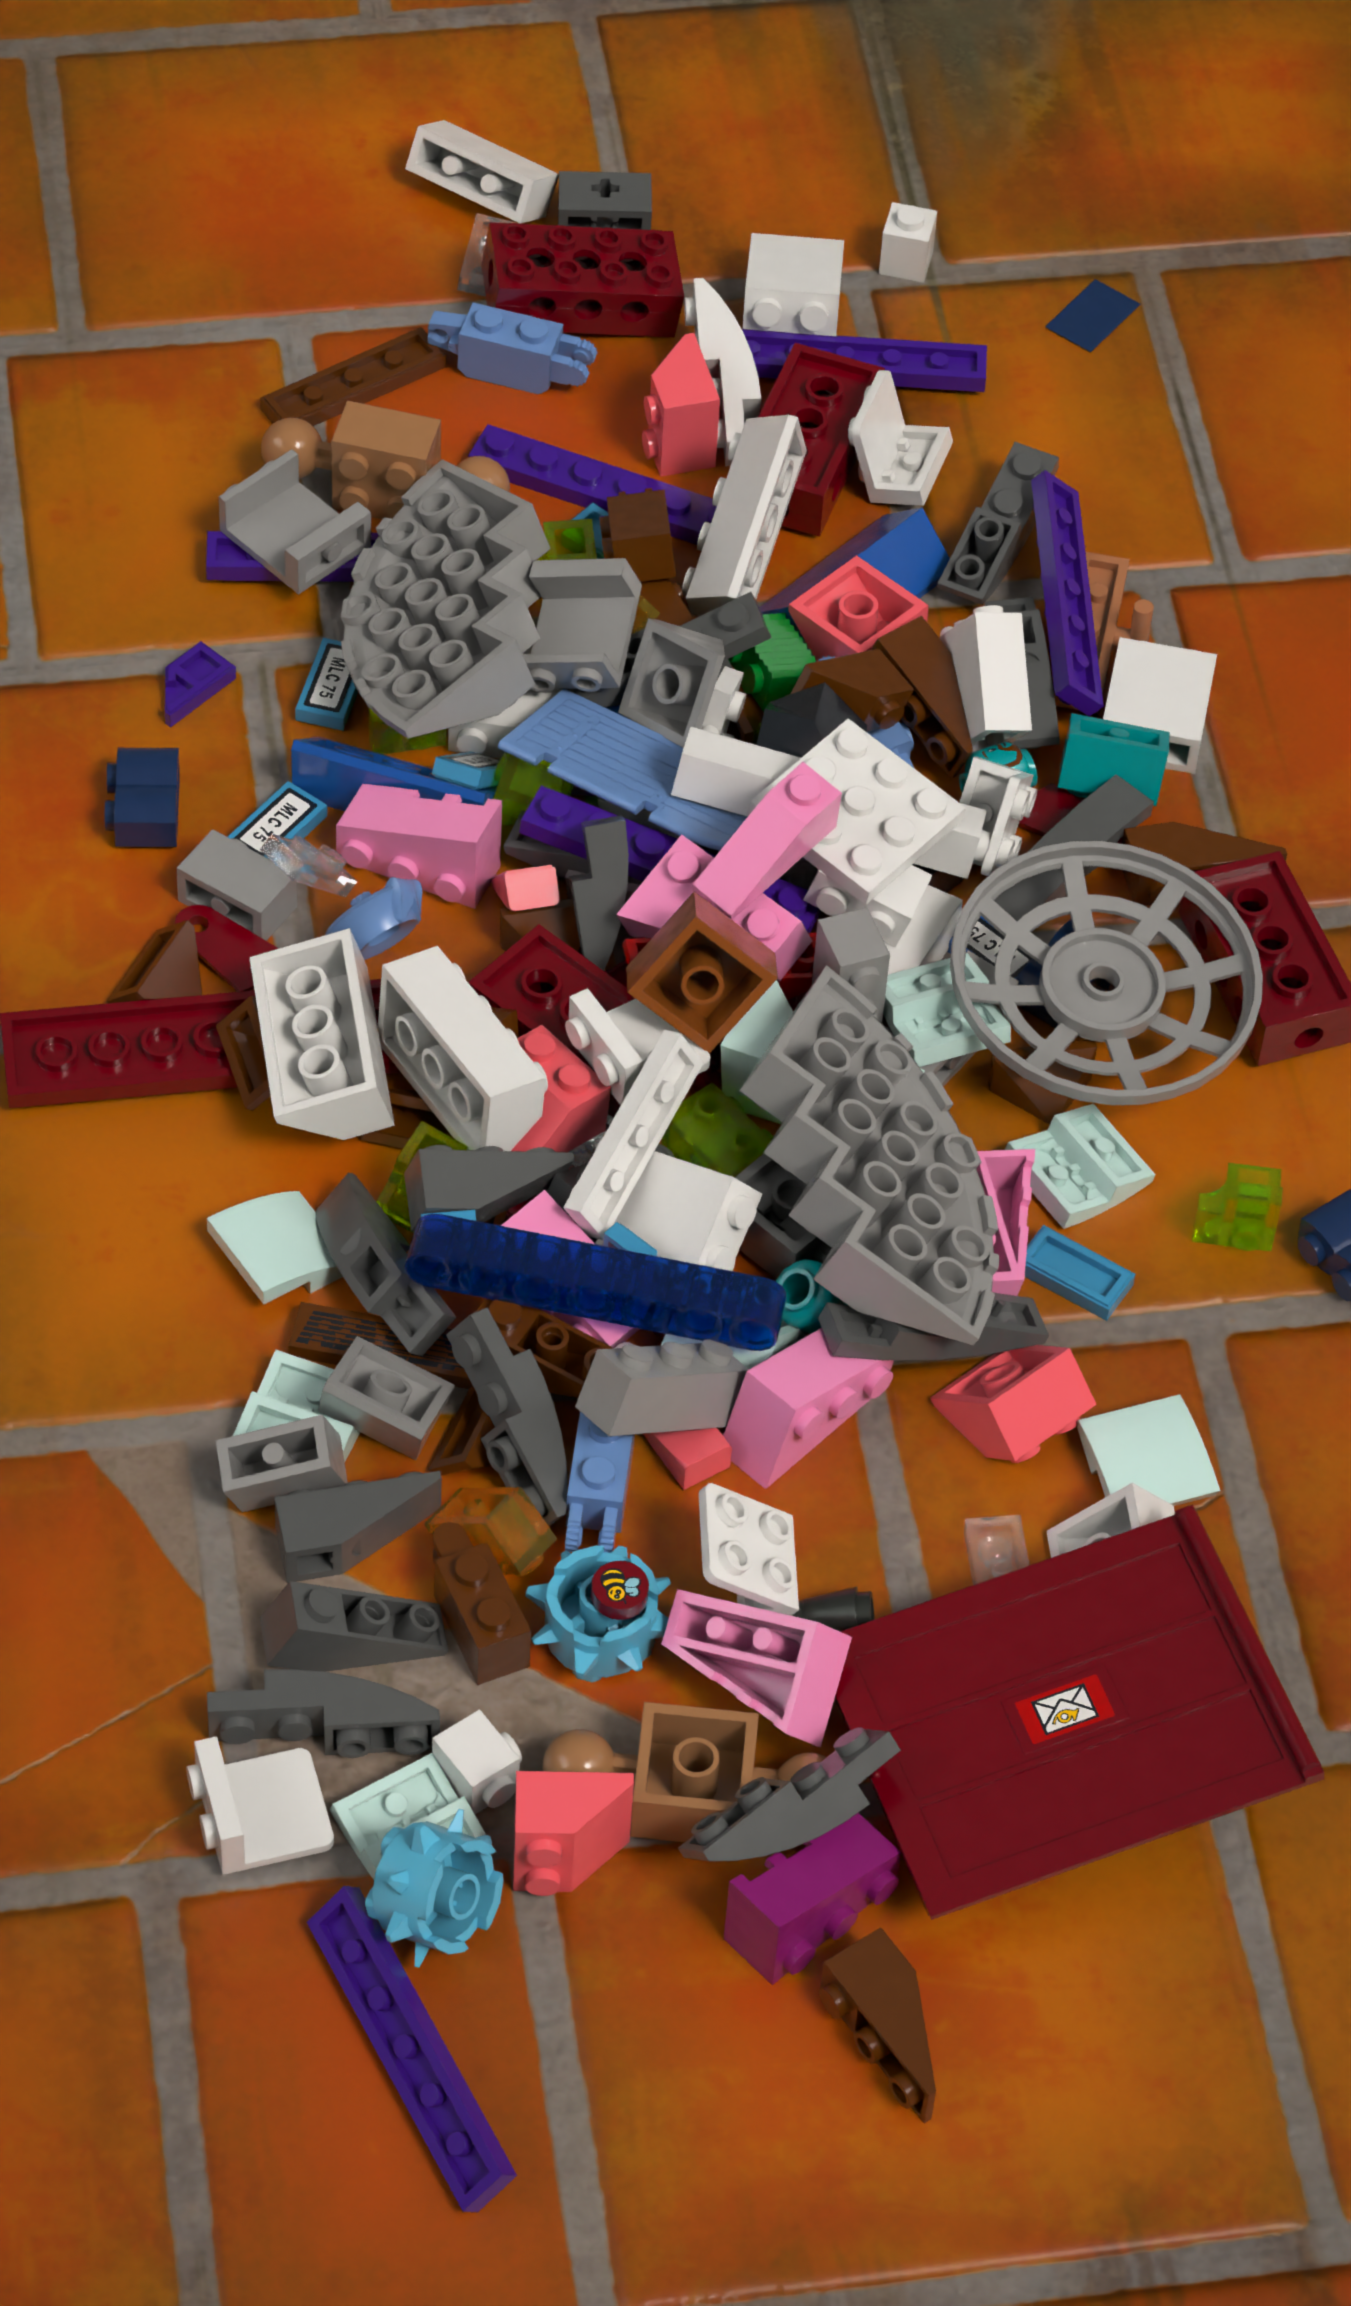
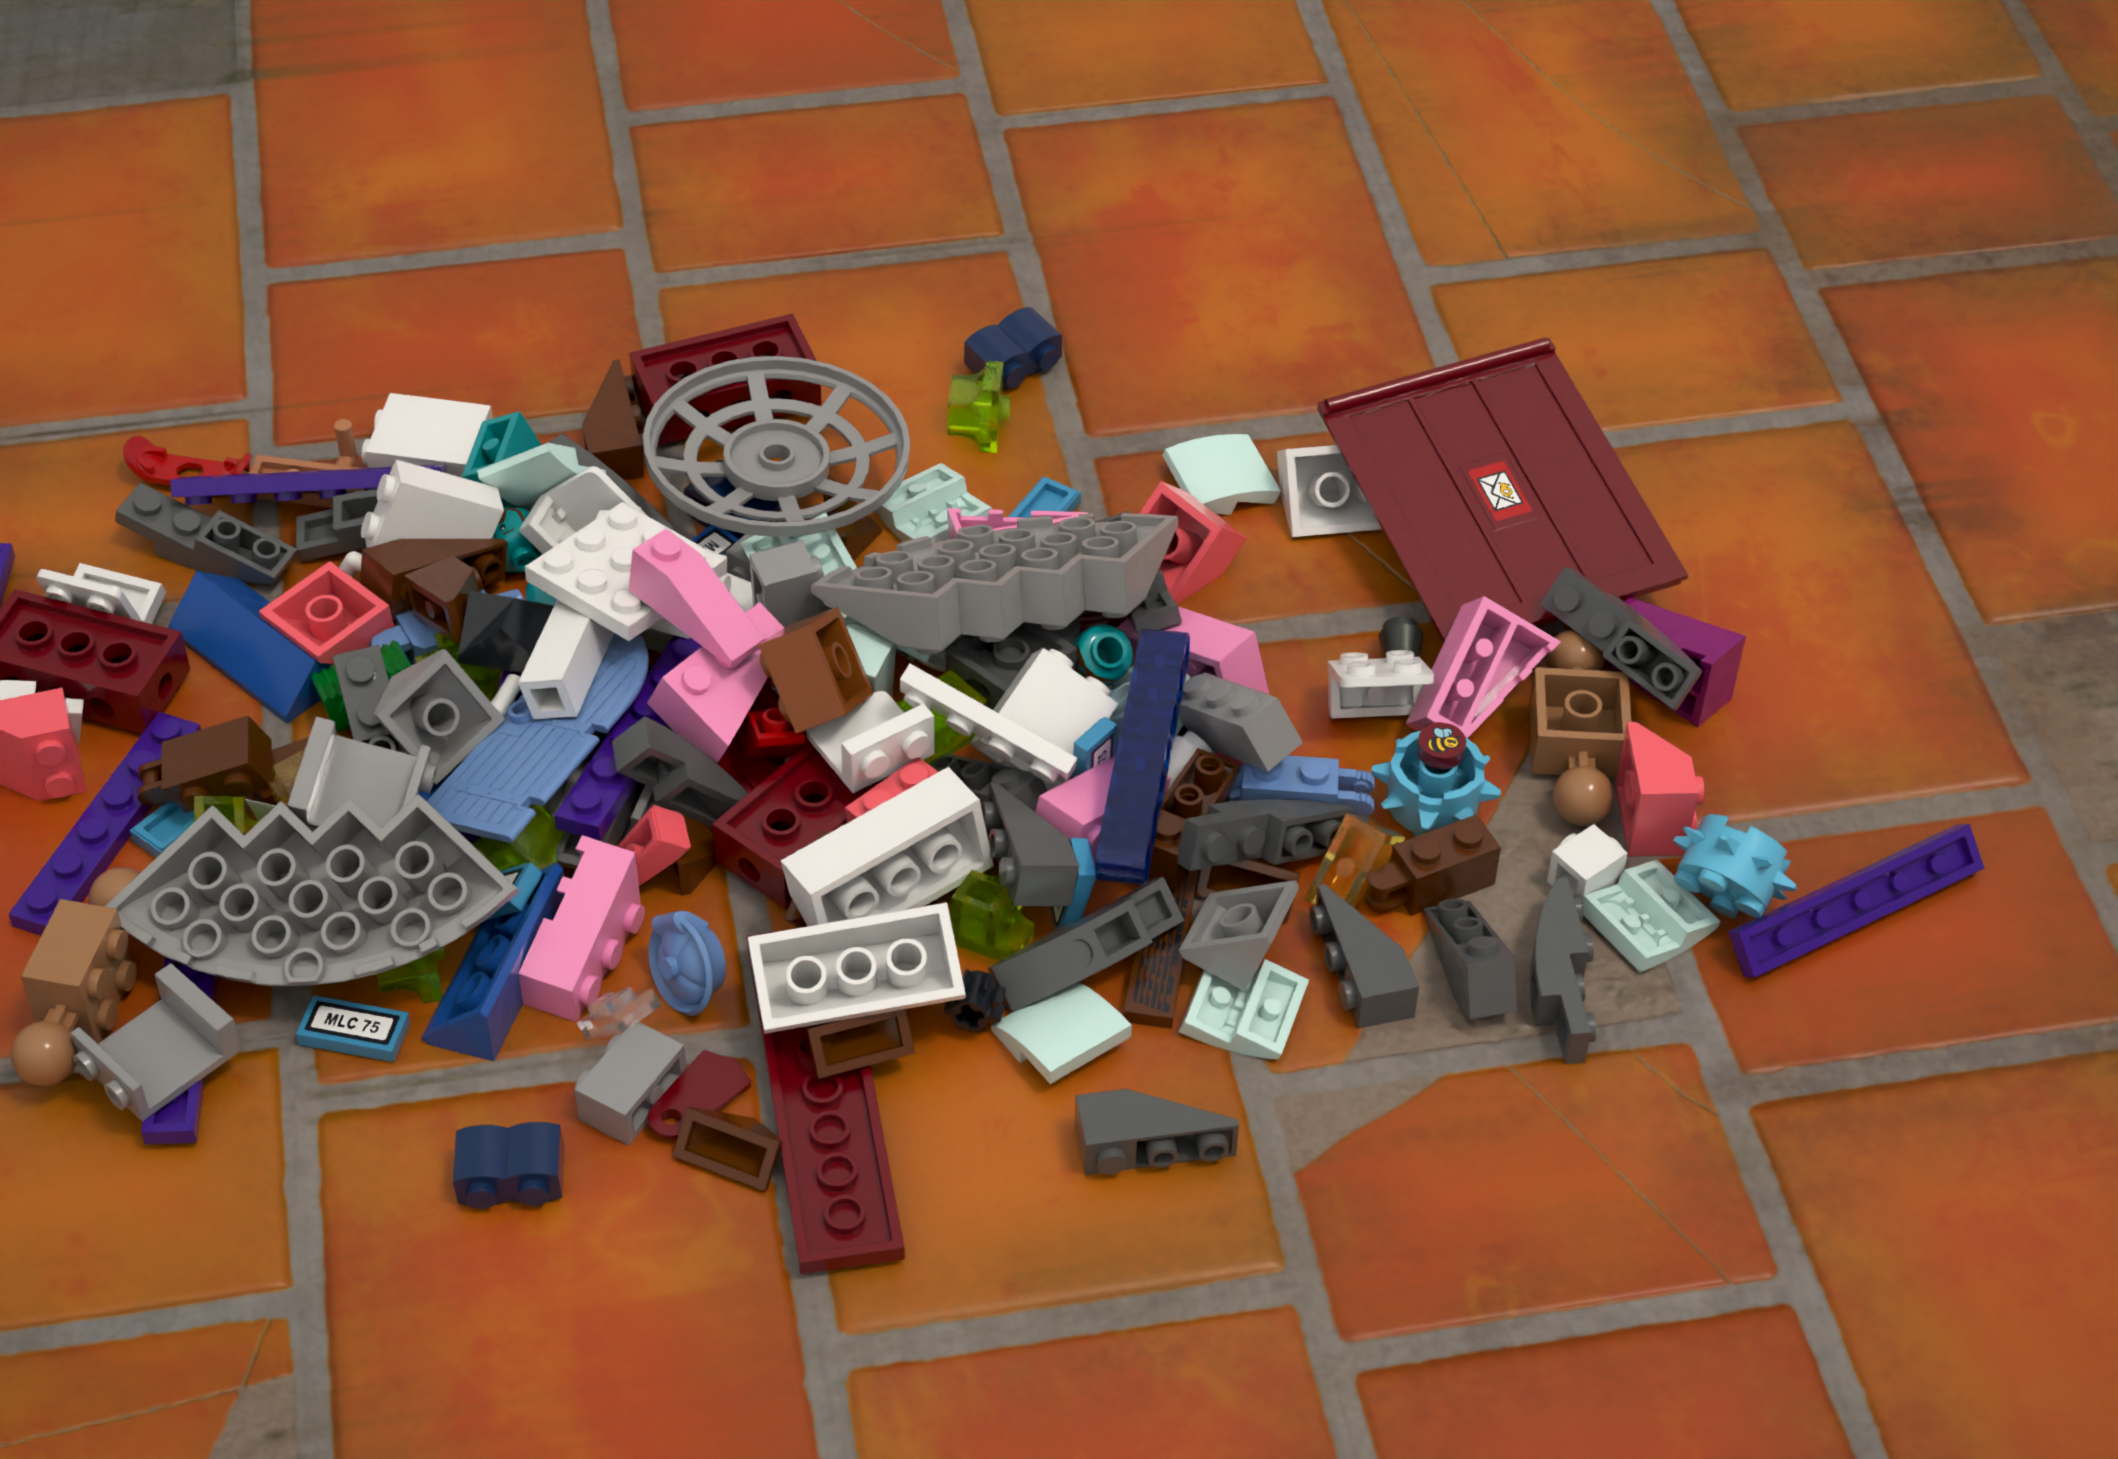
camera: 90 degrees left, 5 degrees down
dark purple tile [165,641,236,727] -> none
white bracket [186,1736,334,1875] -> none
light grey brick [215,1414,348,1512] -> none
tile [228,781,327,861] -> none
white slope [682,415,807,616] -> none
reddish brown slope [819,1927,936,2123] -> none
clear plate [964,1515,1029,1585] -> none
none -> red piece [123,436,252,486]
none -> light aqua slope [477,443,606,511]
none -> black gear [943,969,1006,1032]
none -> dark grey slope [1074,1089,1239,1175]

